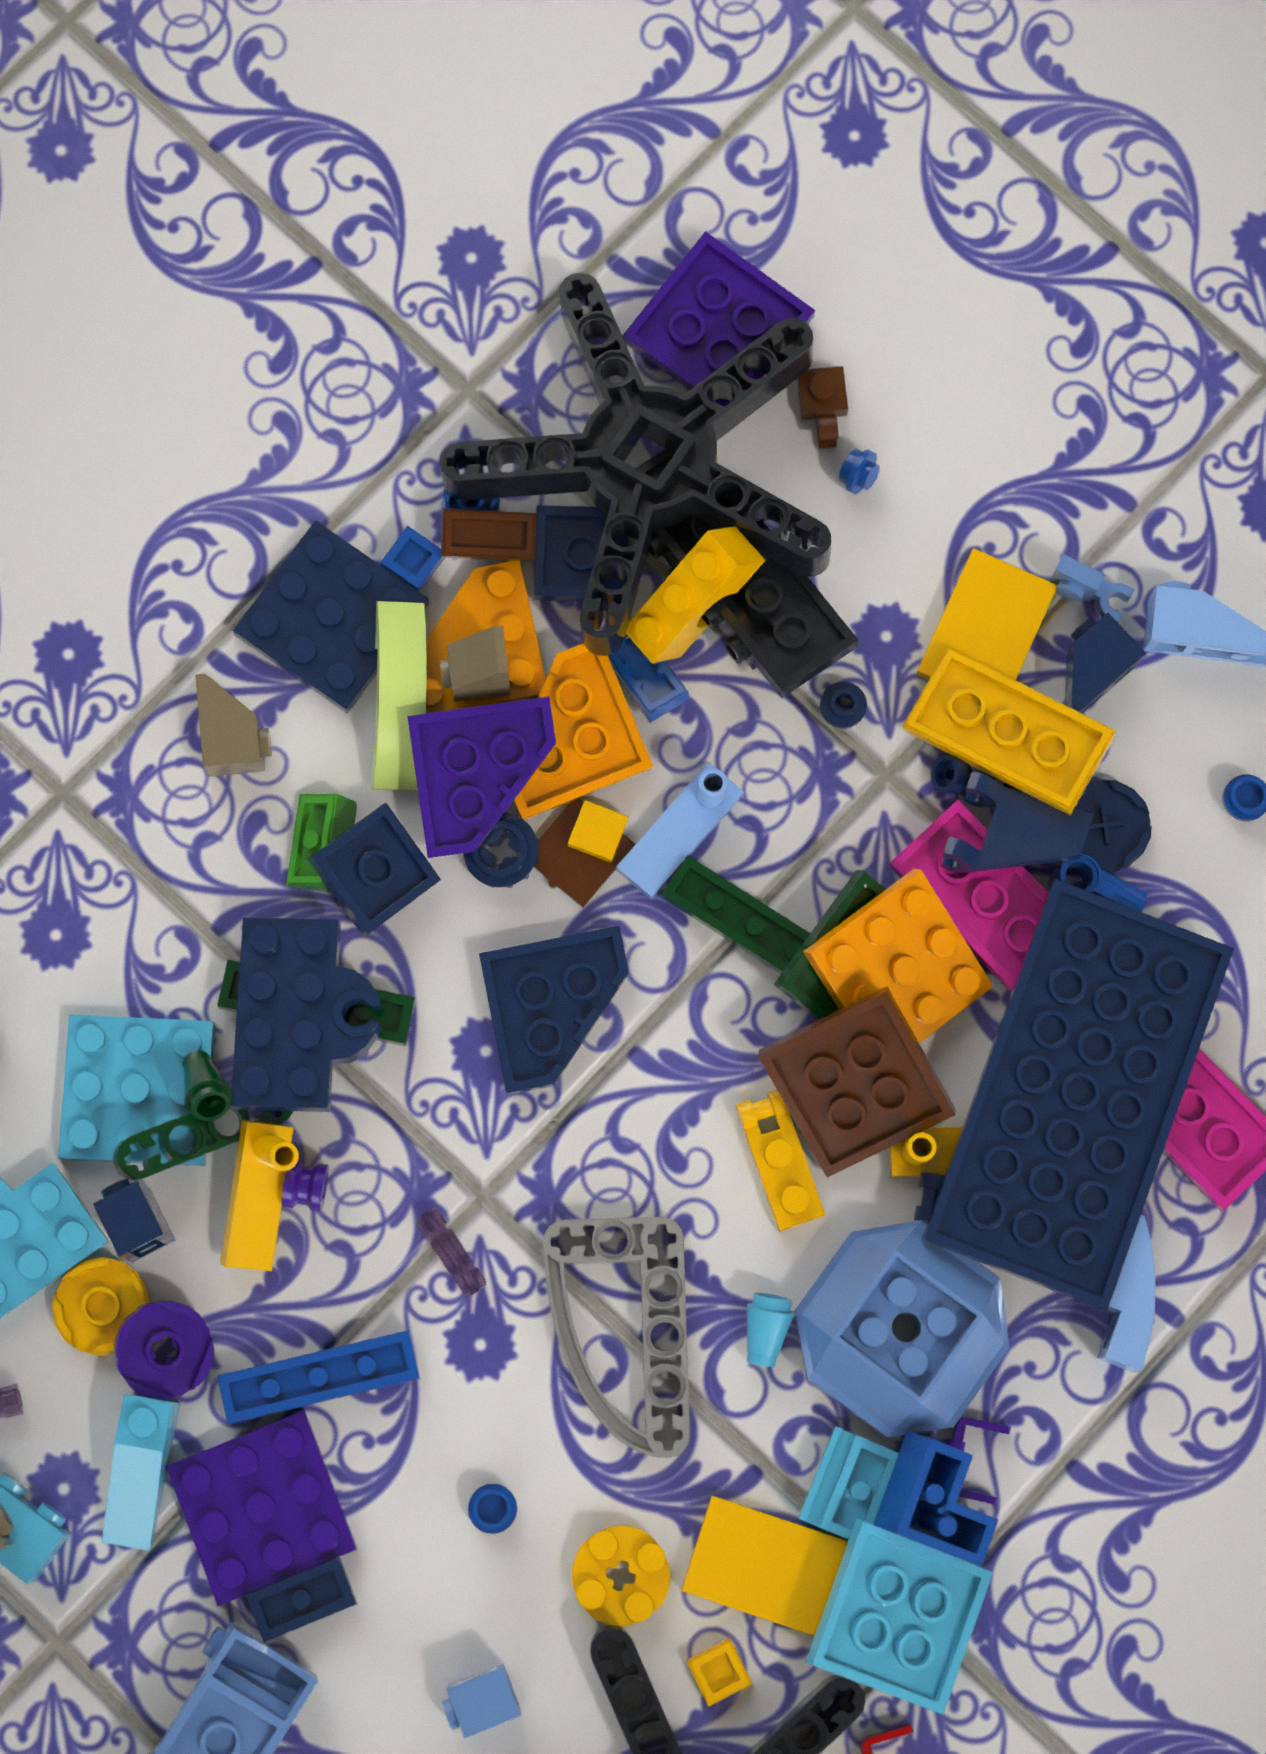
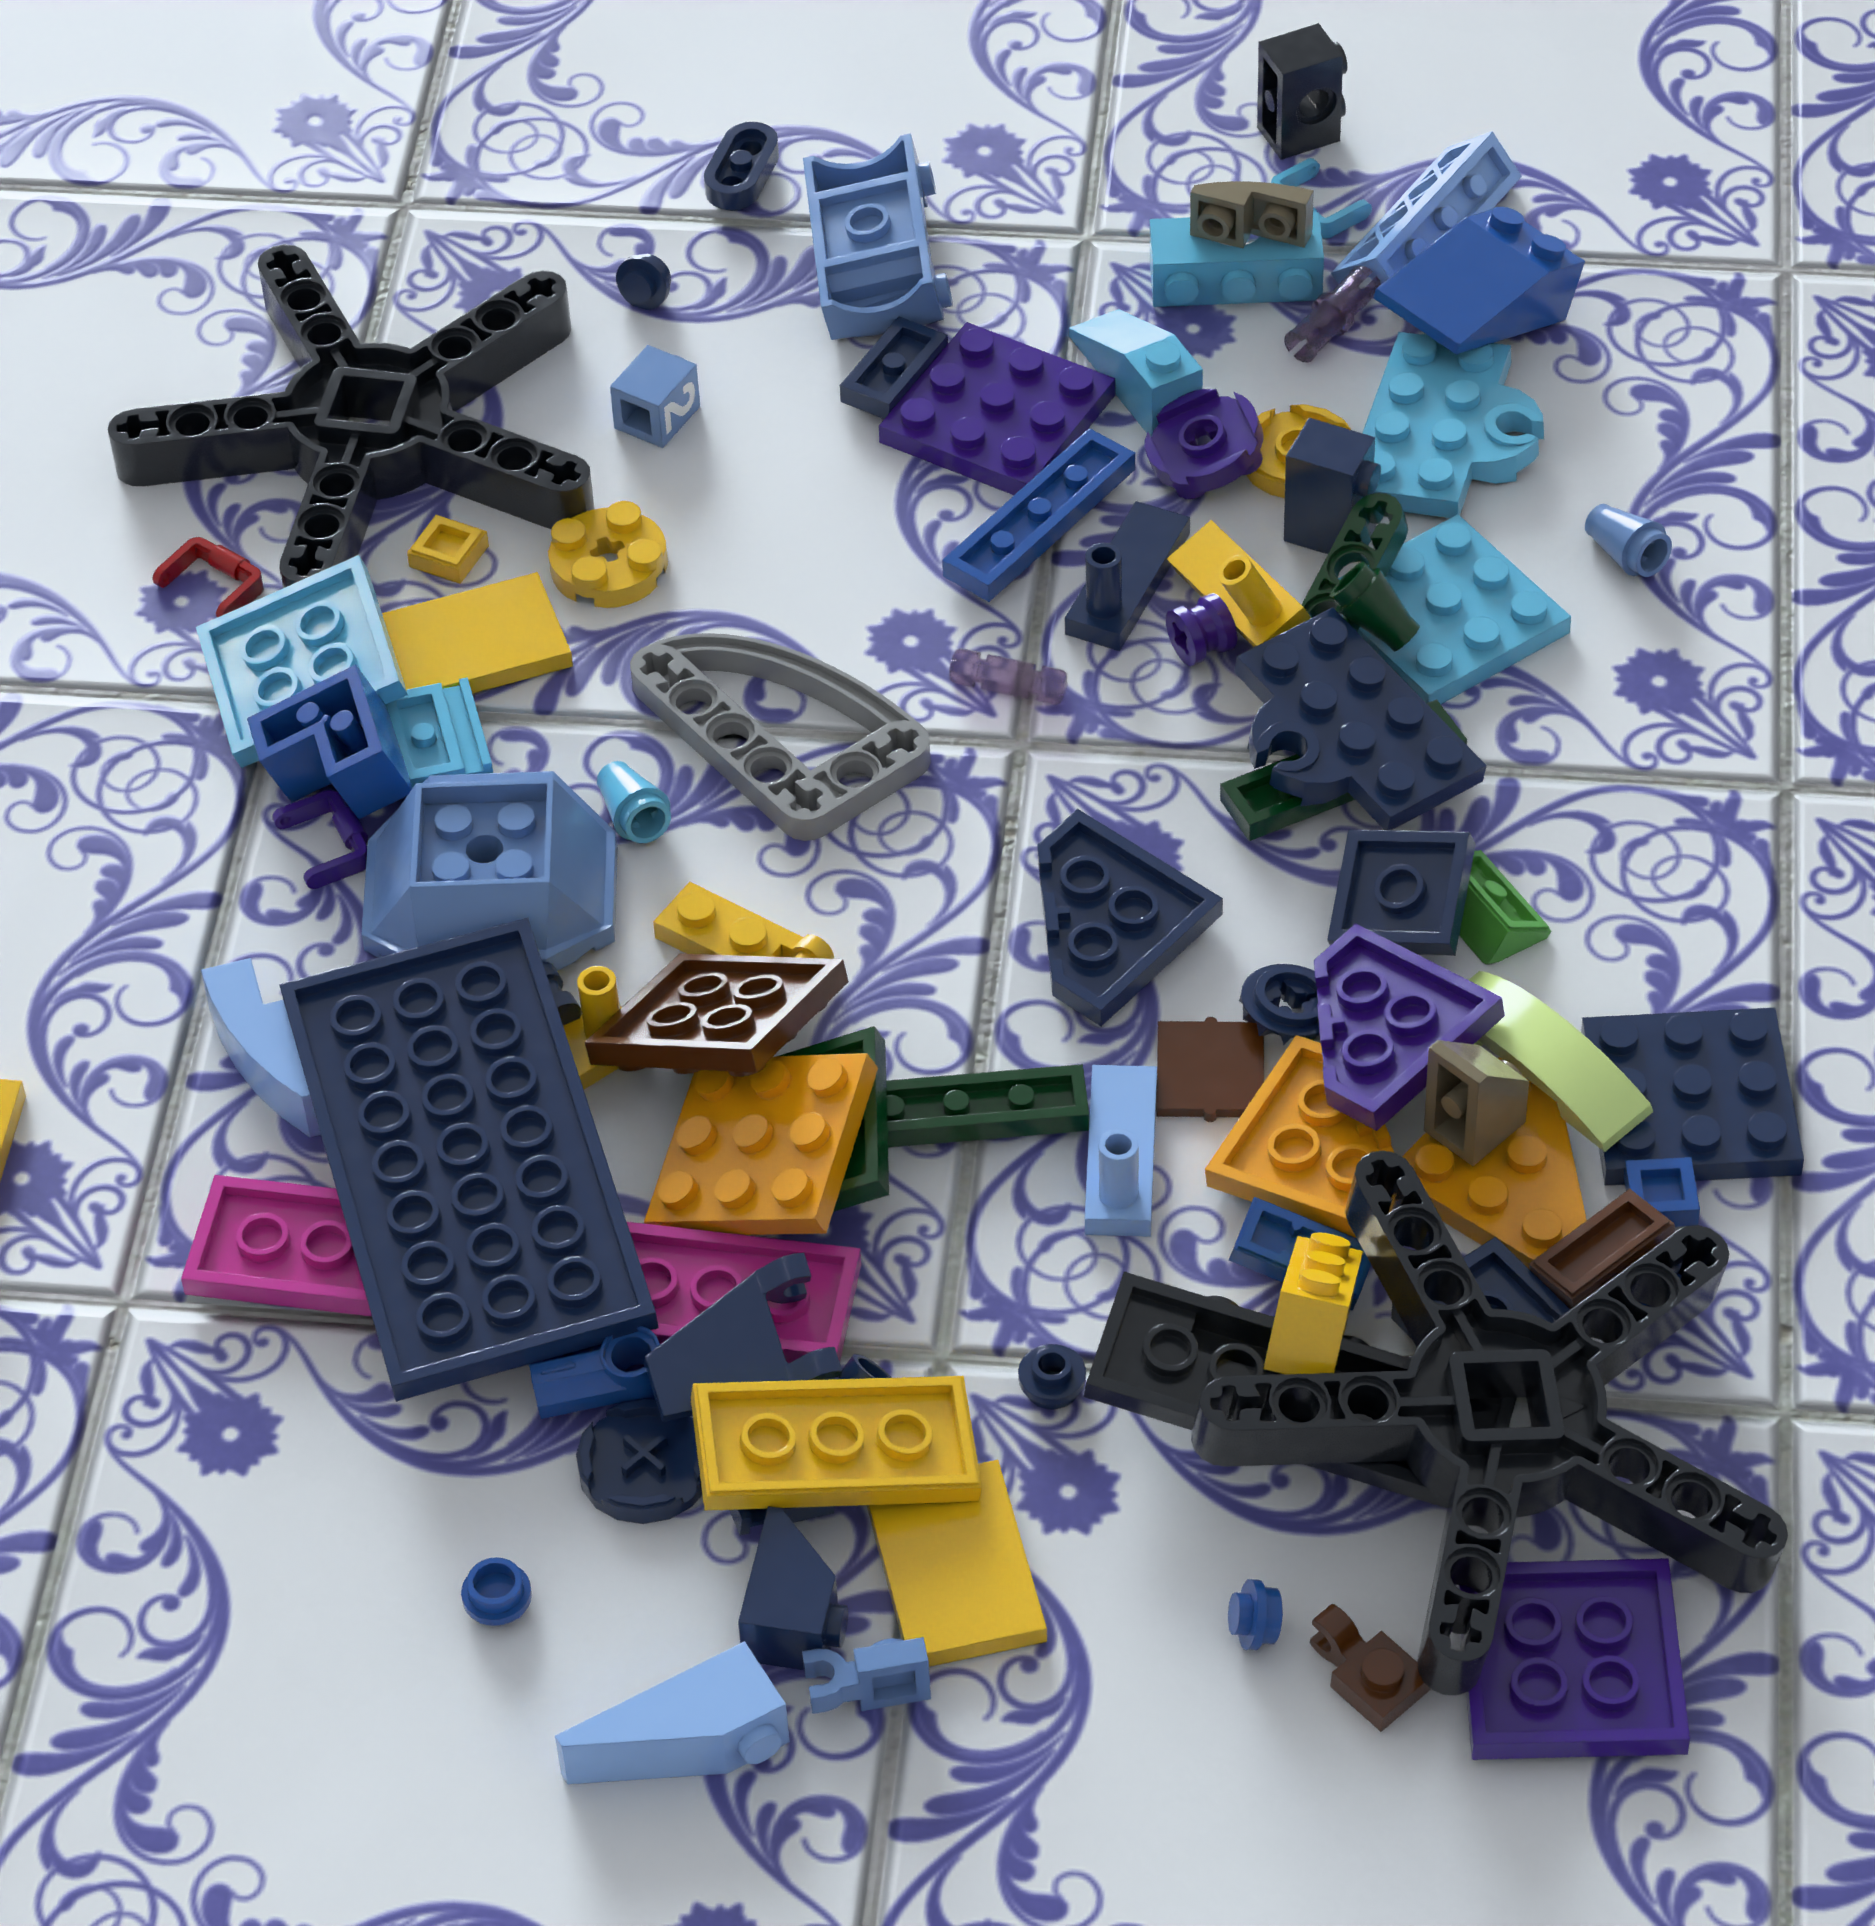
camera: 150 degrees right, 30 degrees down
dark tan slope [195,674,272,777] -> none
blue plate [468,1484,517,1534] -> none
yellow tile [568,800,629,863] -> none
none -> dark blue piece [1065,501,1190,651]

